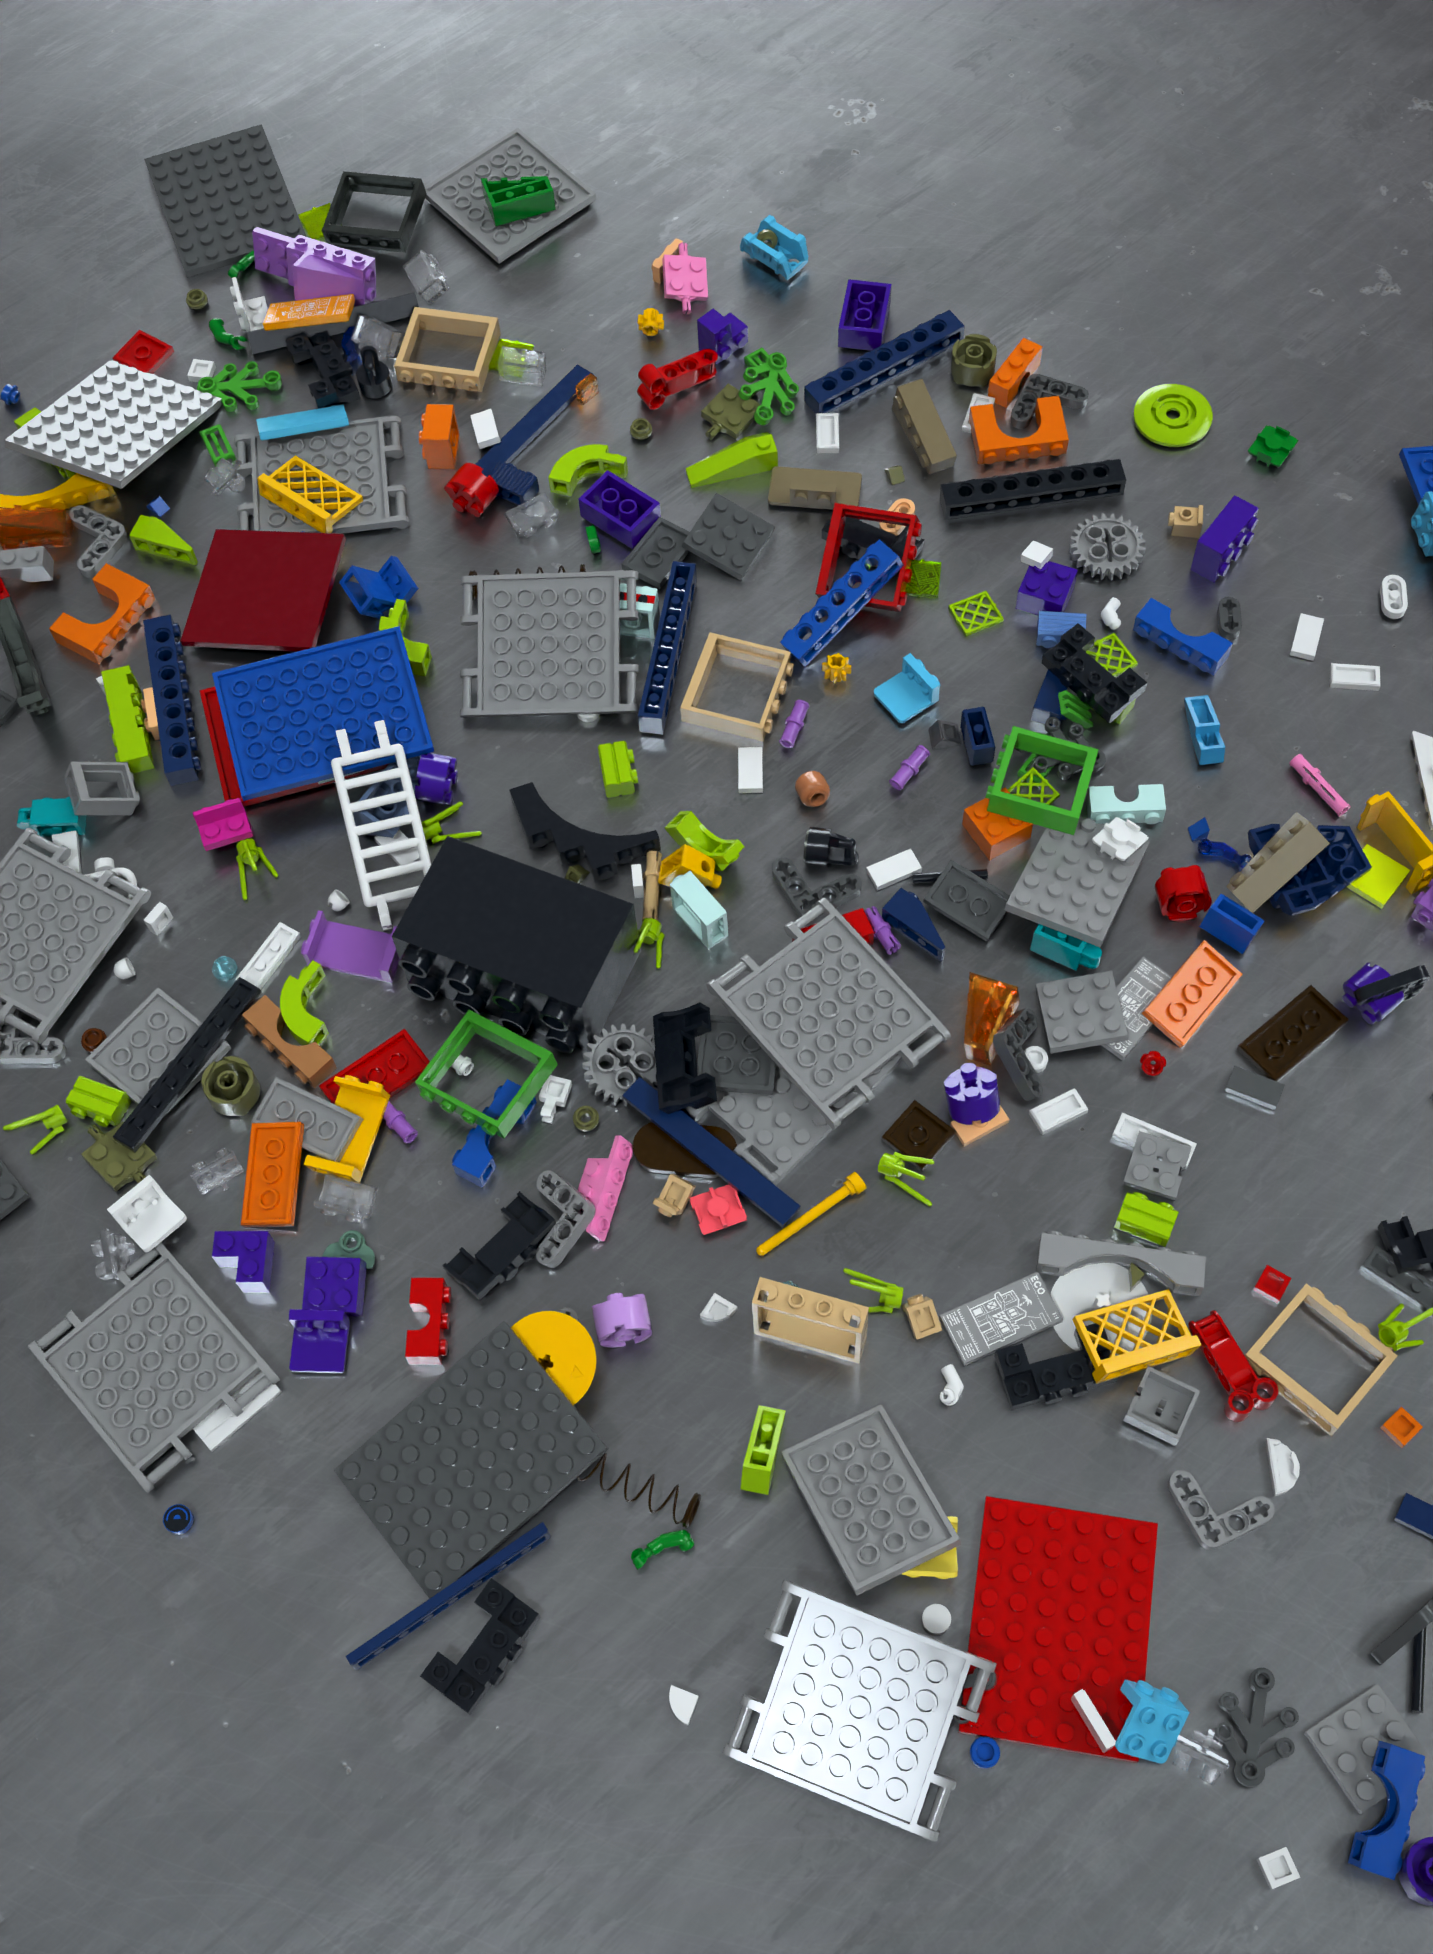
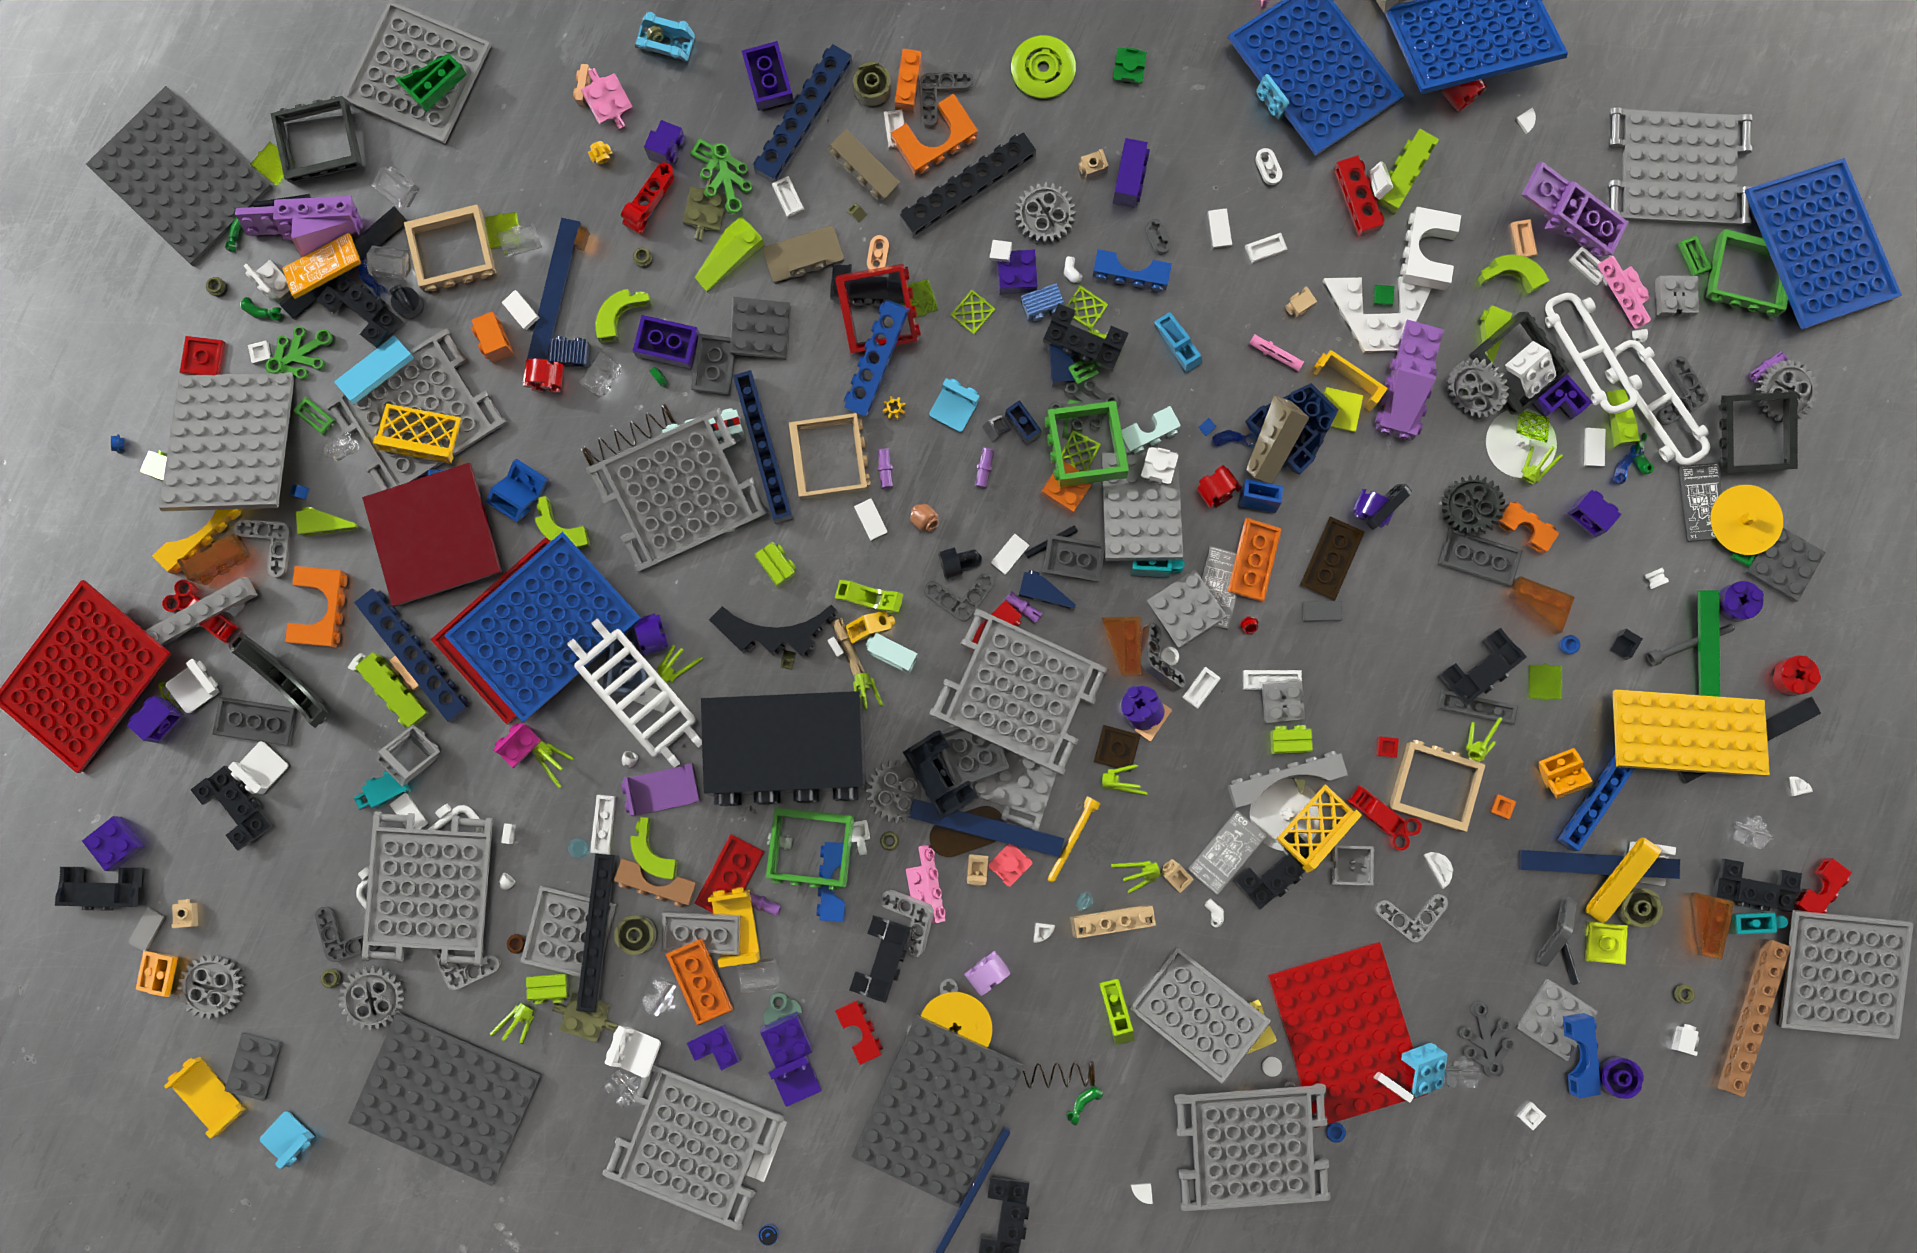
camera: 30 degrees left, 20 degrees up
none -> tan brick [1285,286,1317,318]

